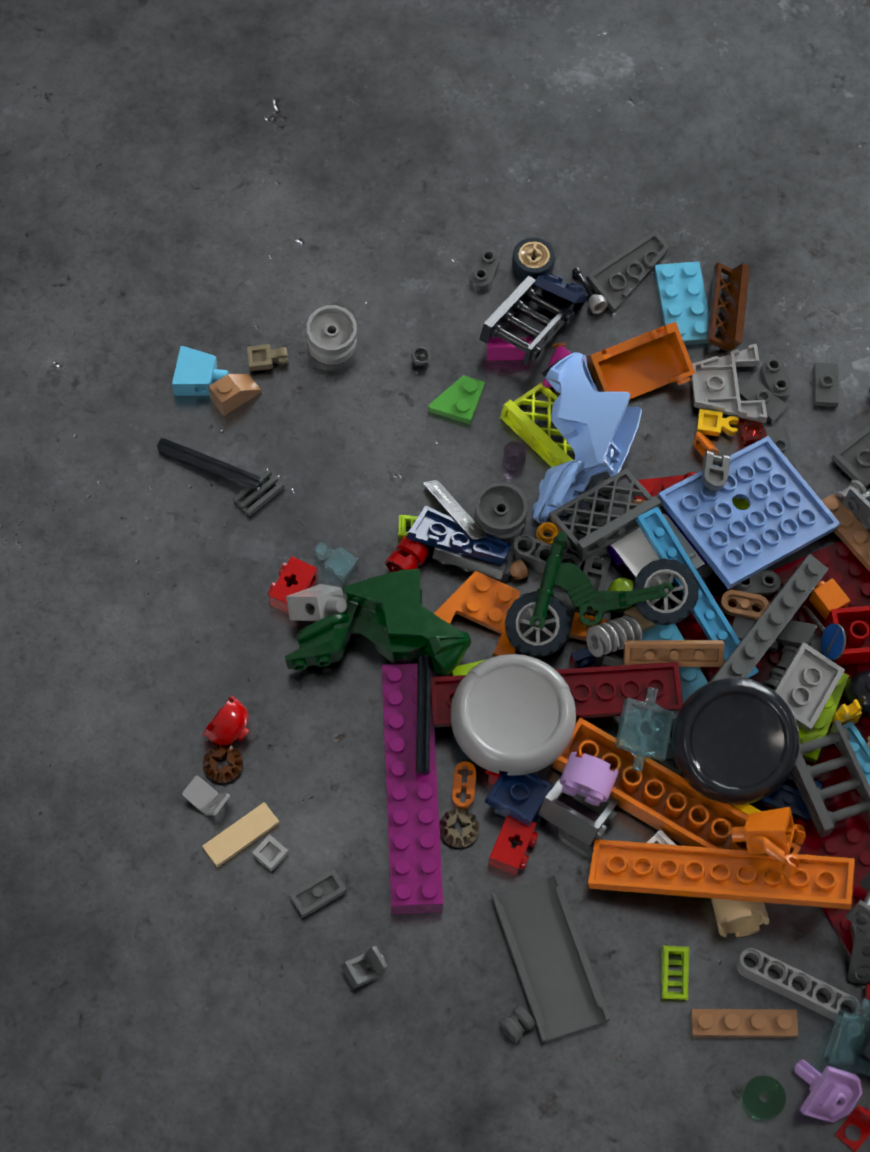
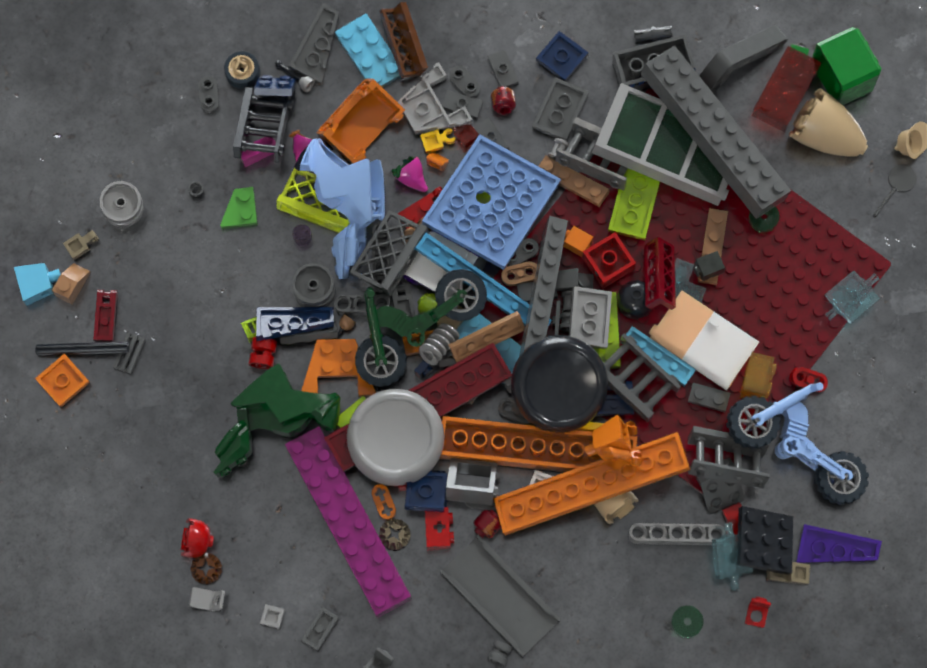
camera: 20 degrees left, 10 degrees up
tan tile [202,802,280,868] -> none
red brick [267,556,318,614] -> none
light grey torso [286,584,347,621] -> none
clear light blue plate [314,542,358,580] -> none
black axle [416,655,431,775] -> none
sticker [423,480,487,539] -> none
light orange plate [536,522,560,545] -> none
lavender brick [559,752,619,806] -> none
clear light blue plate [615,687,674,771] -> none
lime slope [660,946,689,1000] -> none
medium nougat plate [690,1009,798,1038] -> none
dark grey plate [702,451,730,491] -> none
lavender piece [794,1060,863,1123] -> none
blue piece [803,605,846,660] -> none
yellow plate [831,699,862,726] -> none
none -> orange plate [35,353,90,408]
none -> dark red plate [93,289,118,342]
none -> dark pink hat [392,156,428,192]
none -> dark red head [473,509,502,539]
none -> dark red head [491,86,516,115]
none -> dark grey piece [552,301,561,335]

